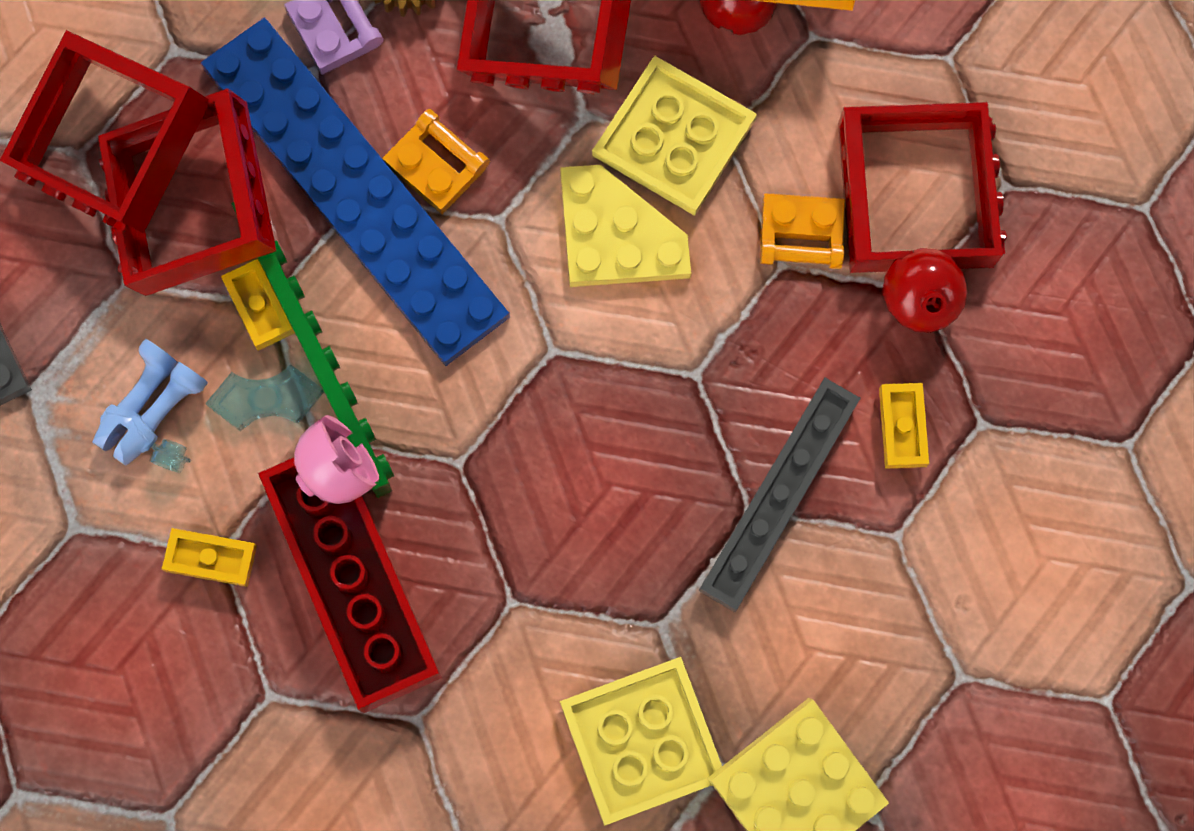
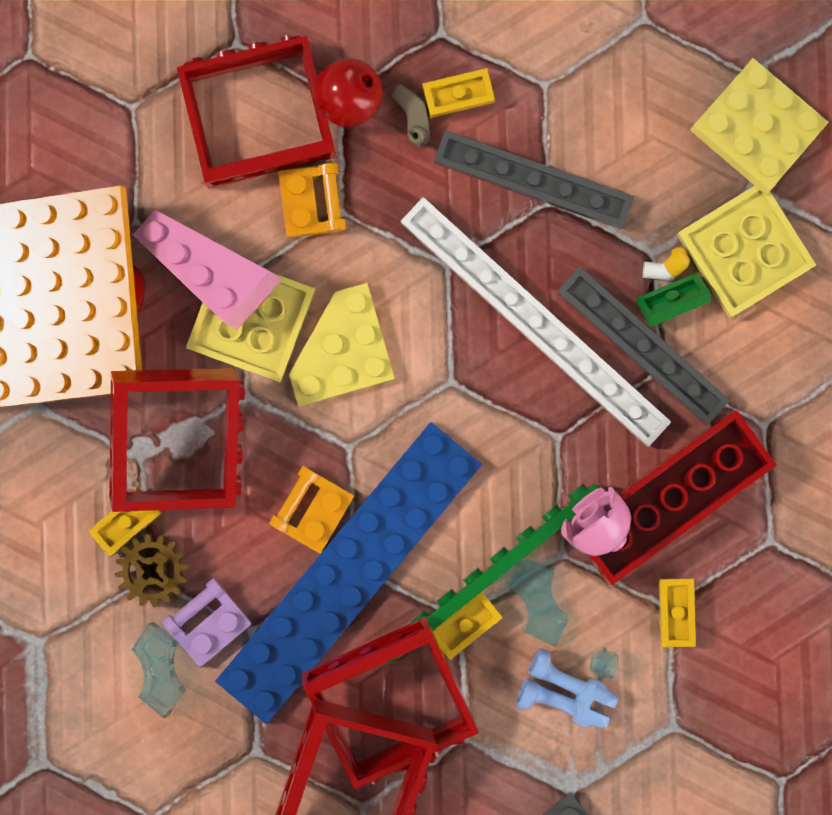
camera: 100 degrees left, 10 degrees up
none -> bright pink wedge [133,210,282,329]
none -> dark tan arm [391,84,430,146]
none -> white plate [401,197,671,447]
none -> dark grey plate [556,266,730,426]
none -> green plate [636,273,712,327]
none -> arm [642,247,690,281]

